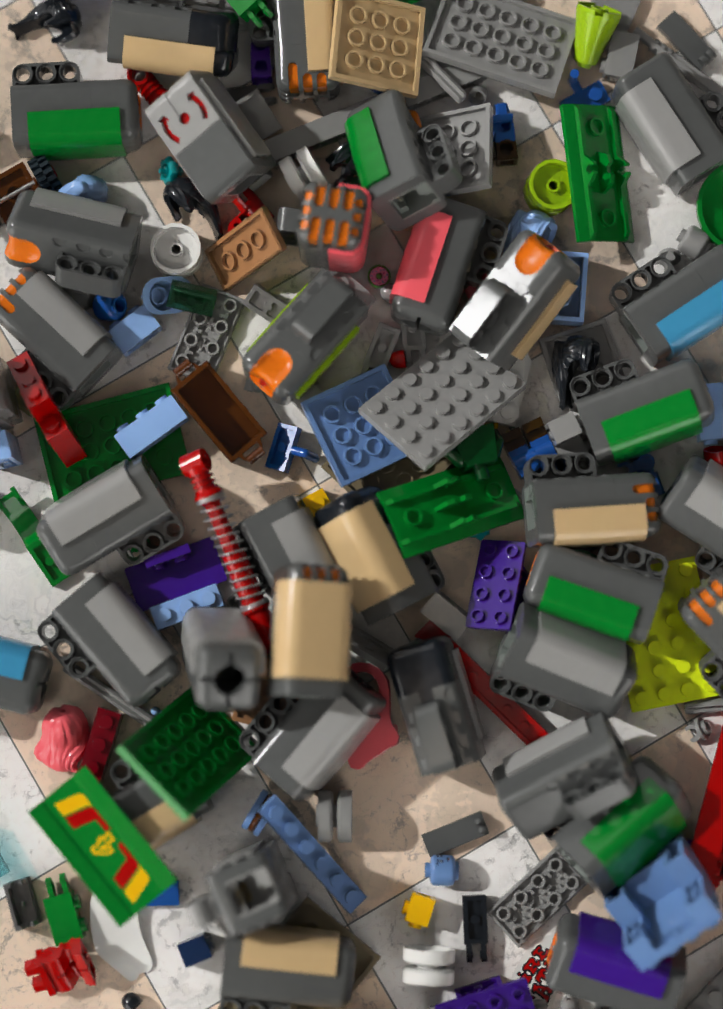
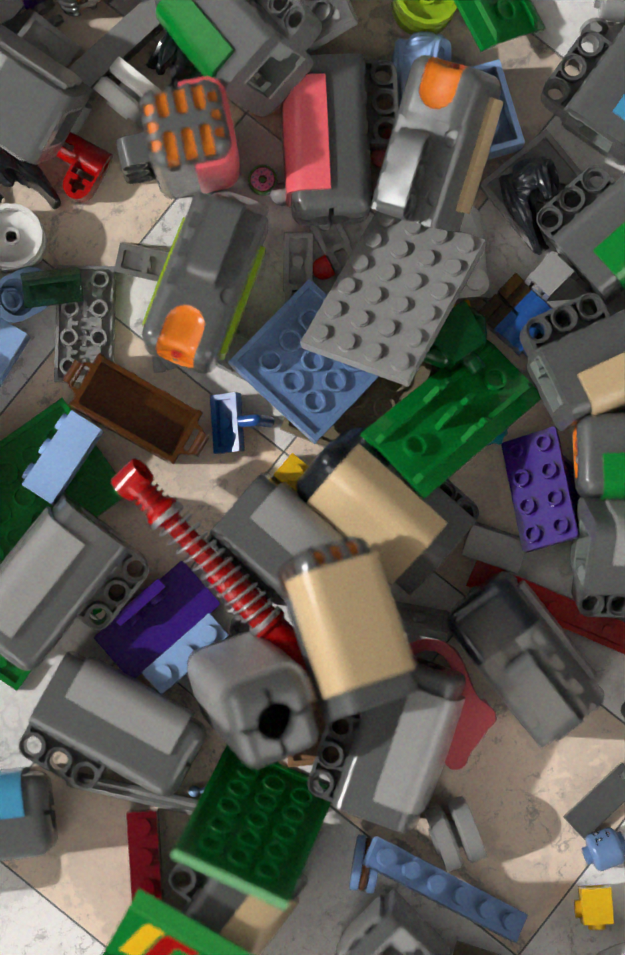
camera: 25 degrees left, 0 degrees up
coral piece [34,704,90,773] -> none
medium nougat tile [204,206,287,292] -> none

